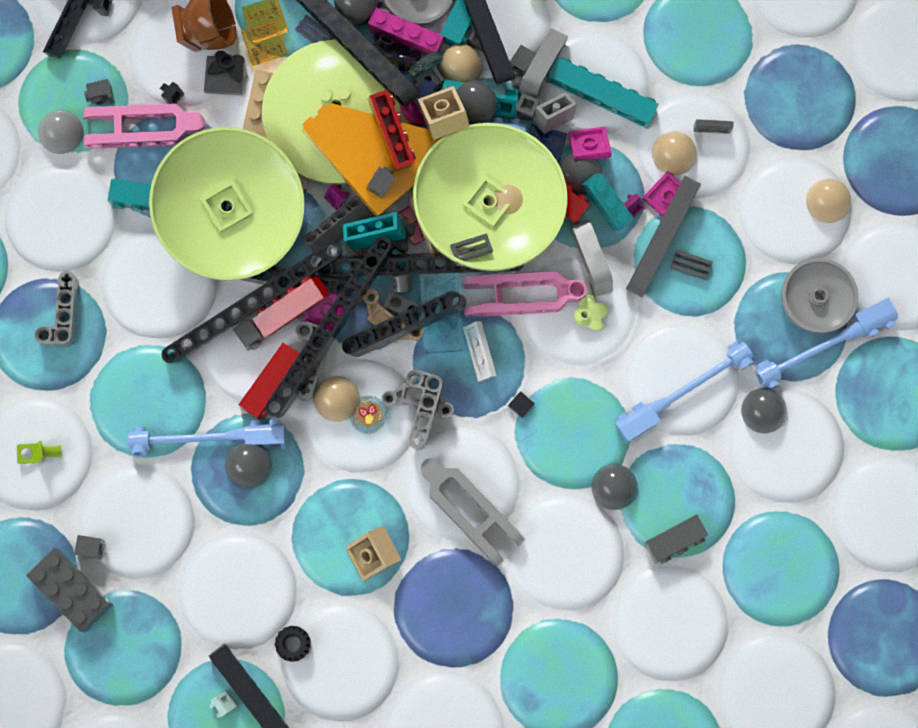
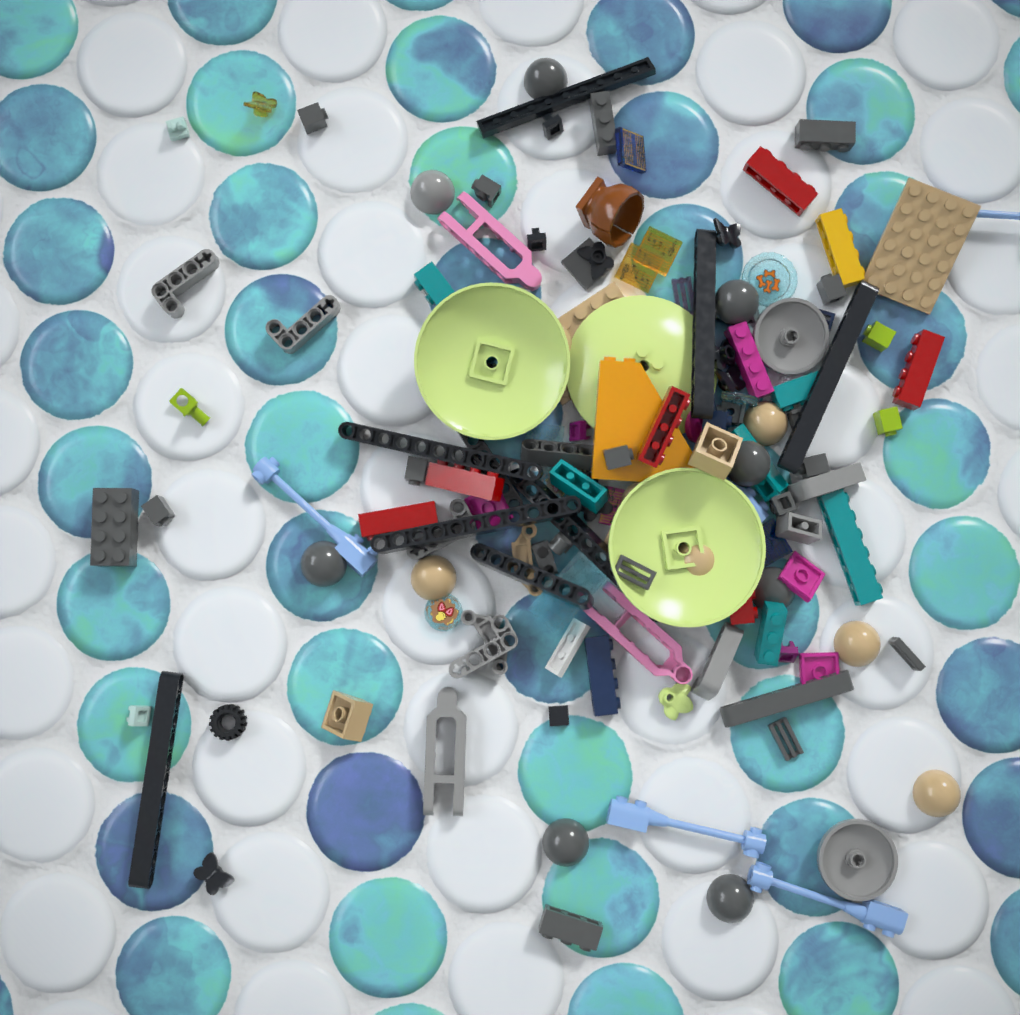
camera: 45 degrees right, 5 degrees up
none -> dark blue brick [584,635,621,717]

